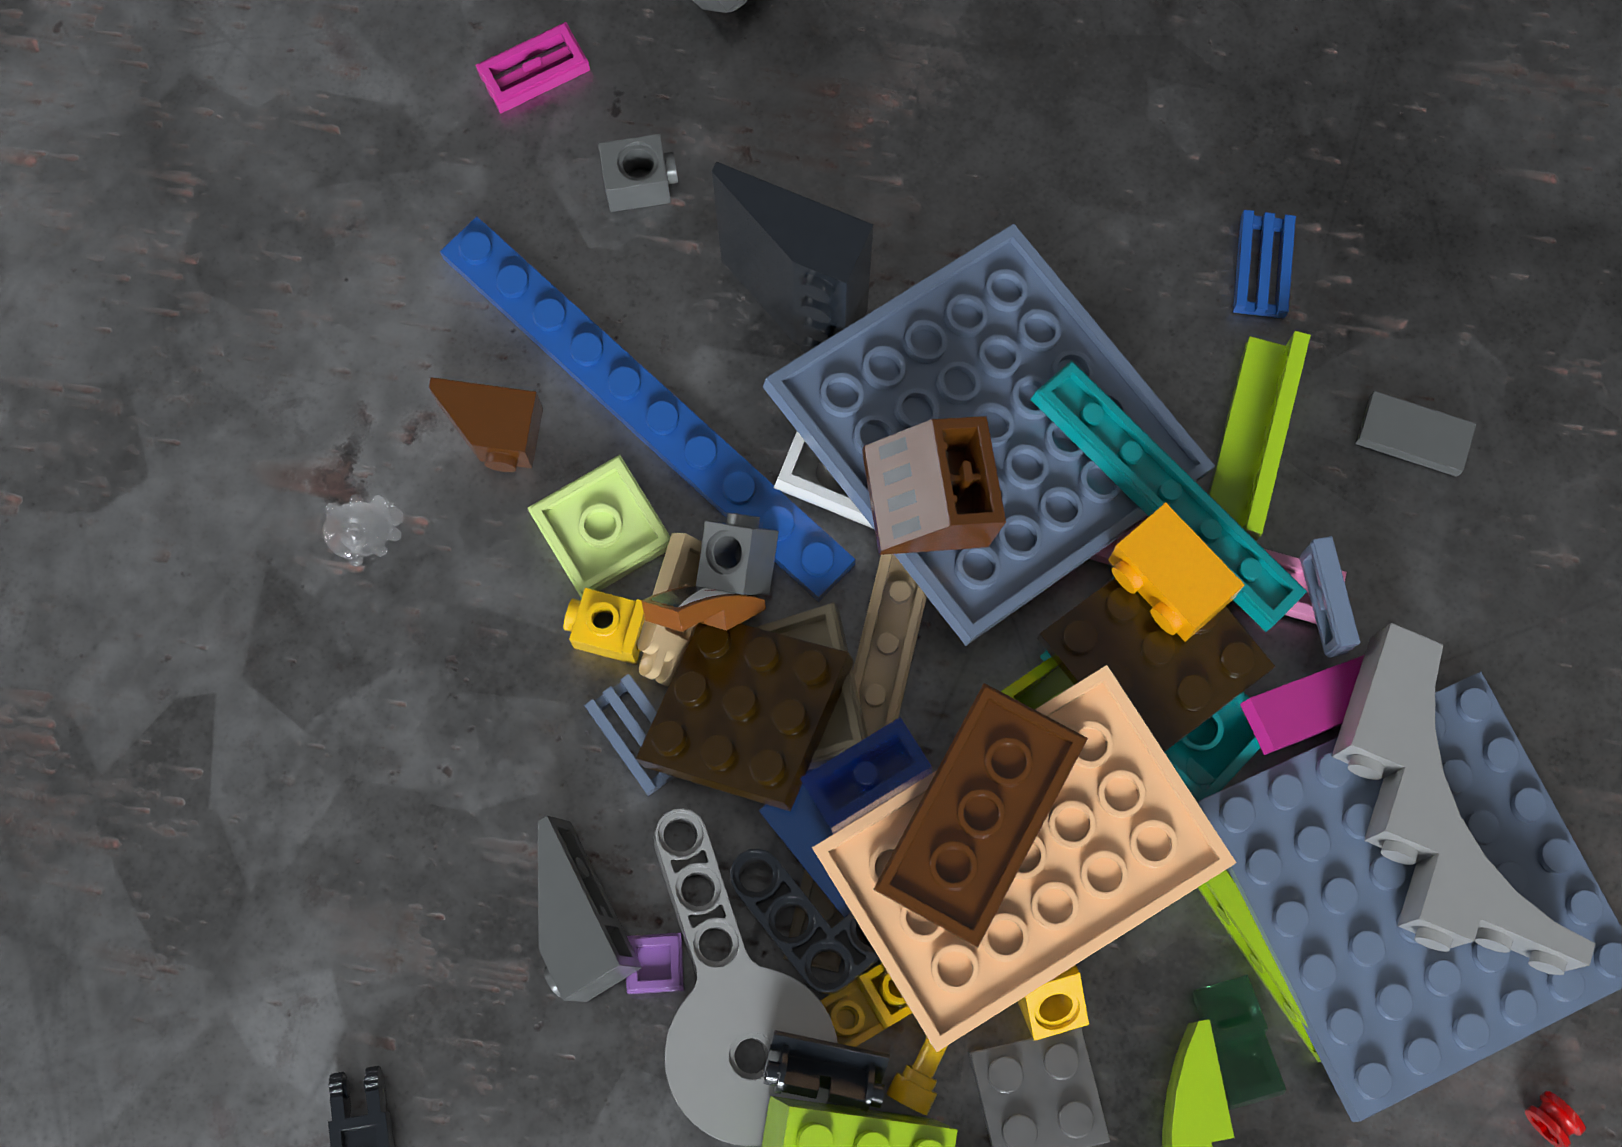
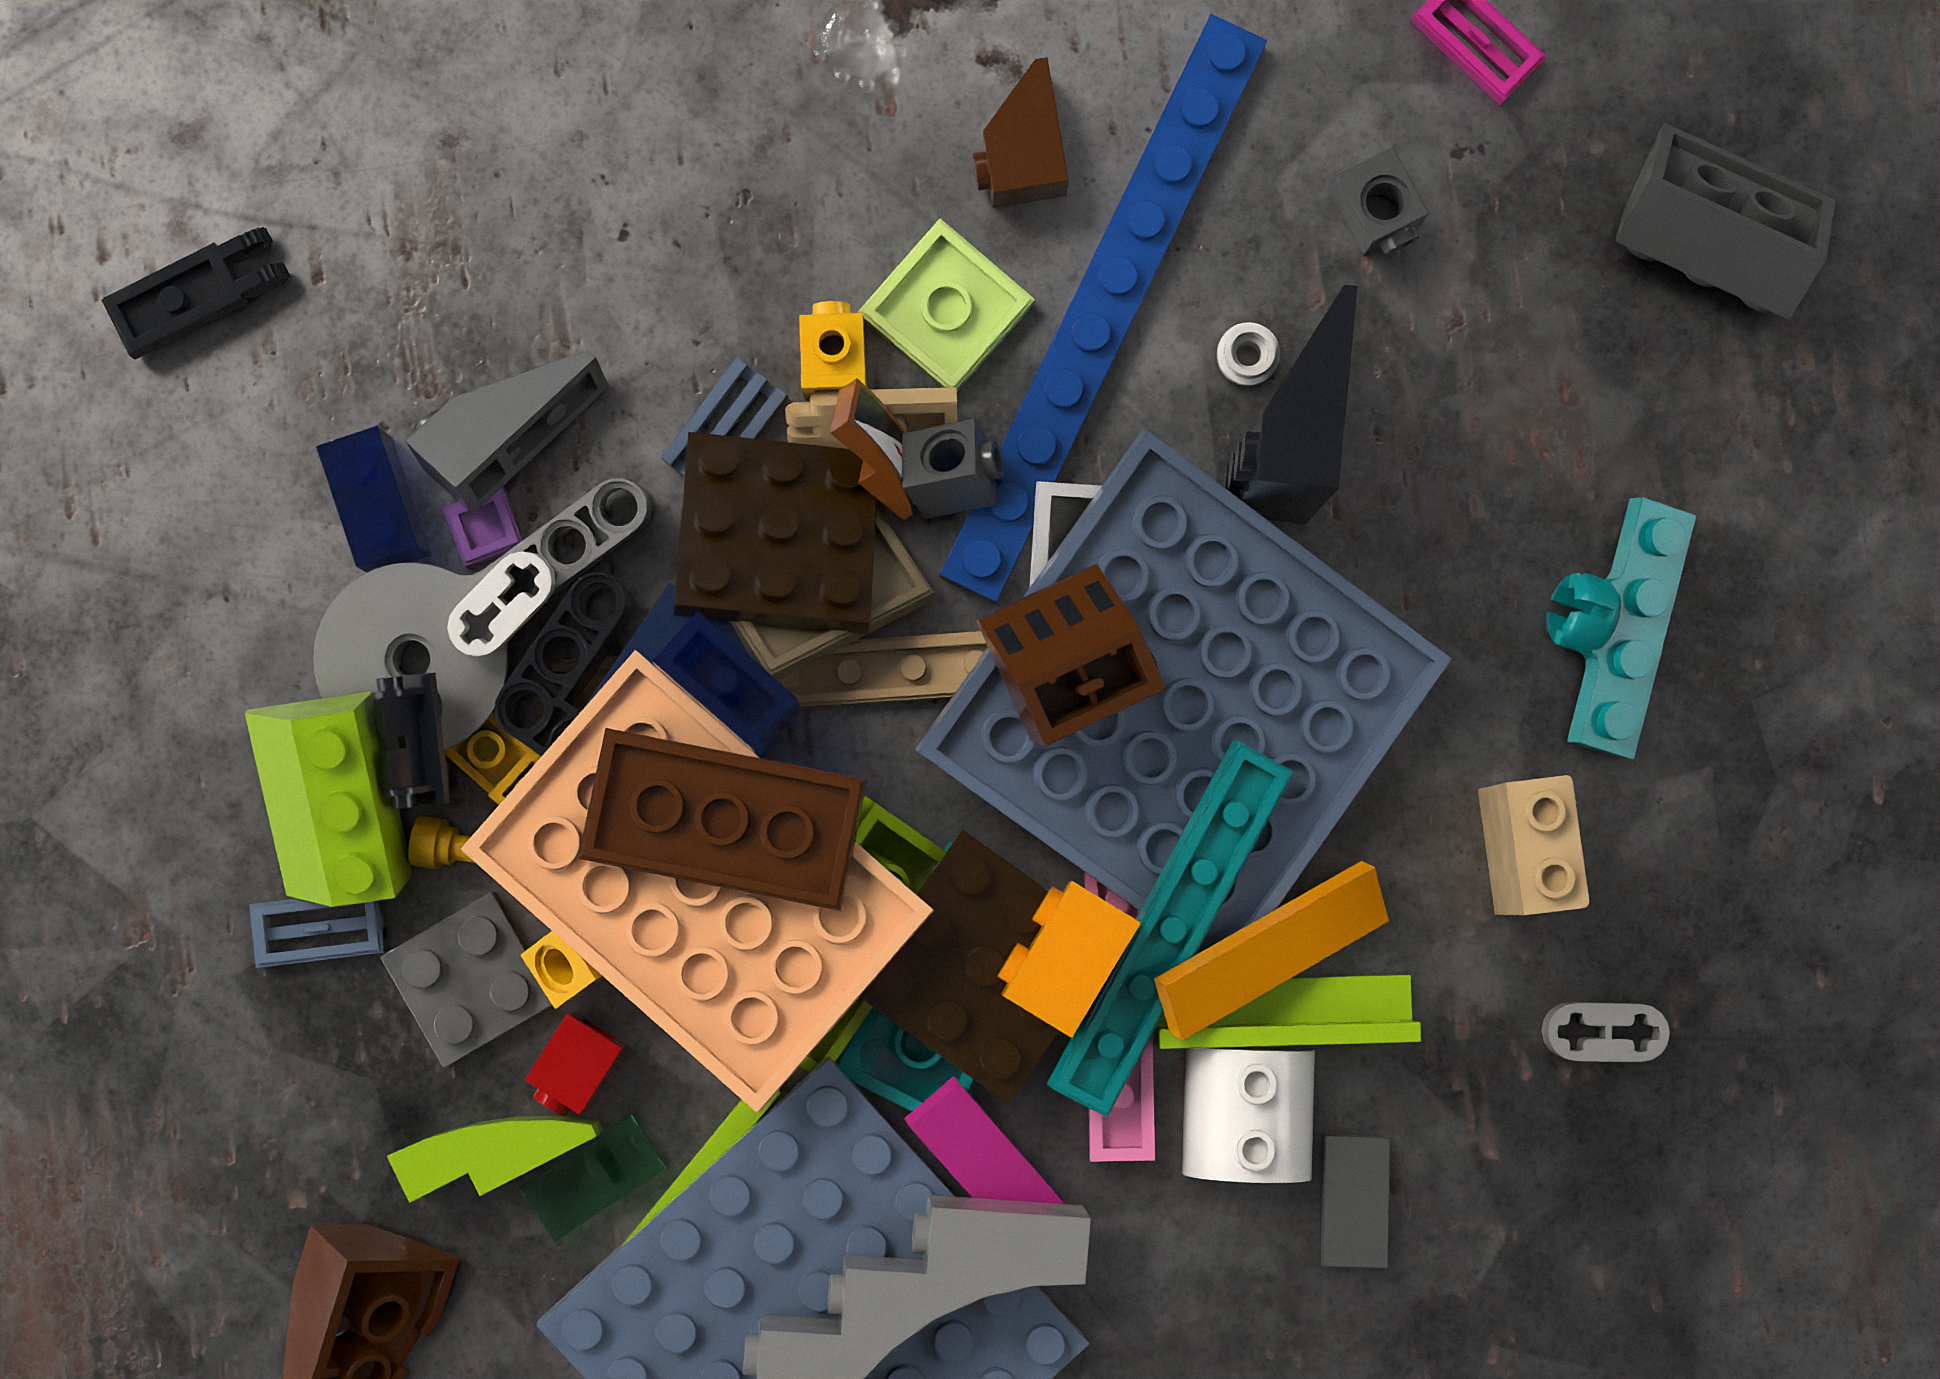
camera: 70 degrees right, 10 degrees up
blue tile [1233,210,1296,319] -> none
sand blue tile [1299,536,1361,658] -> none
none -> clear blue brick [316,425,432,573]
none -> white beam [447,551,556,656]
none -> red brick [525,1011,629,1117]
none -> light orange tile [1154,861,1389,1041]
none -> white brick [1182,1047,1315,1183]
none -> white plate [1216,322,1280,386]
none -> tan panel [1478,775,1589,915]
none -> light grey beam [1541,1002,1670,1062]
none -> teal plate [1545,497,1696,760]

